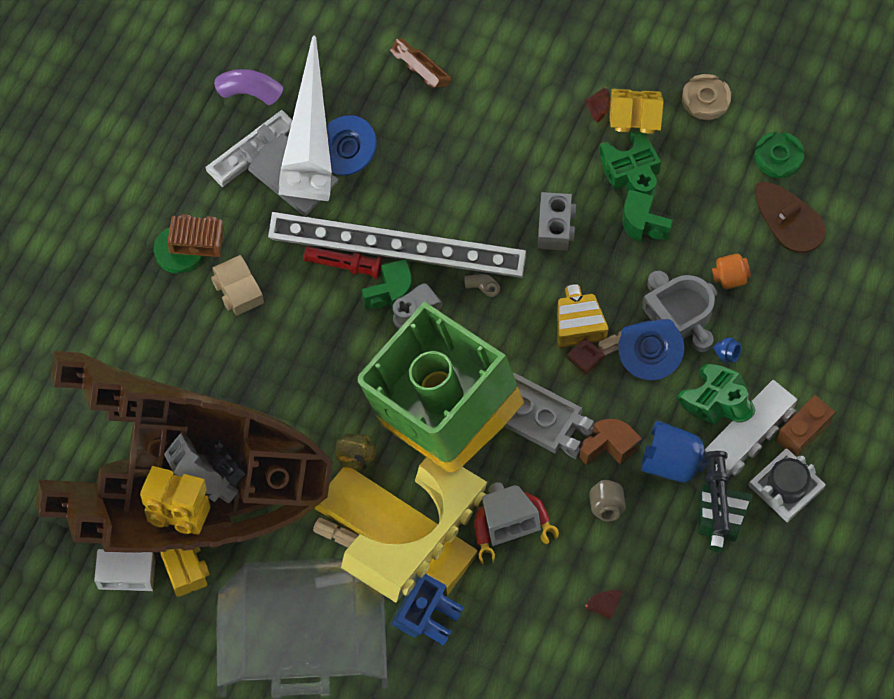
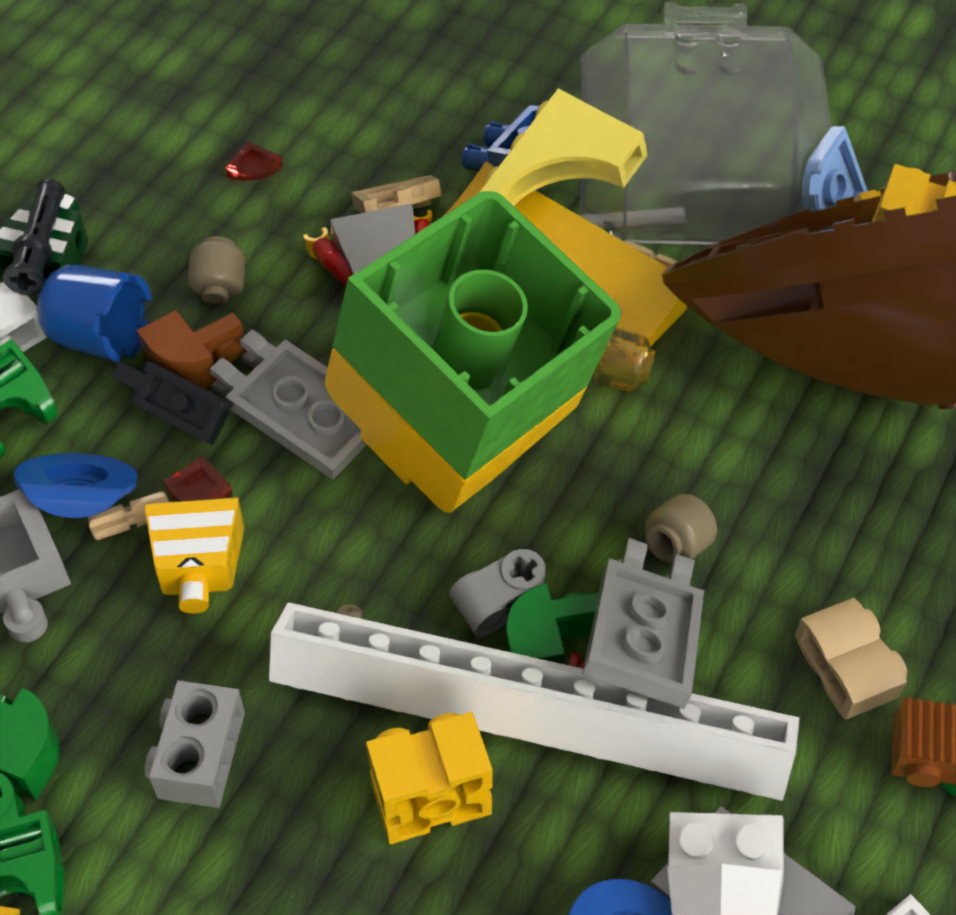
camera: 175 degrees left, 10 degrees down
none -> black hinge [112,361,234,445]
none -> tan wing [351,175,442,213]
none -> yellow brick [366,711,493,845]
none -> light grey tile [582,538,704,709]
none -> dark tan head [644,493,717,564]
none -> light blue tile [802,126,868,212]

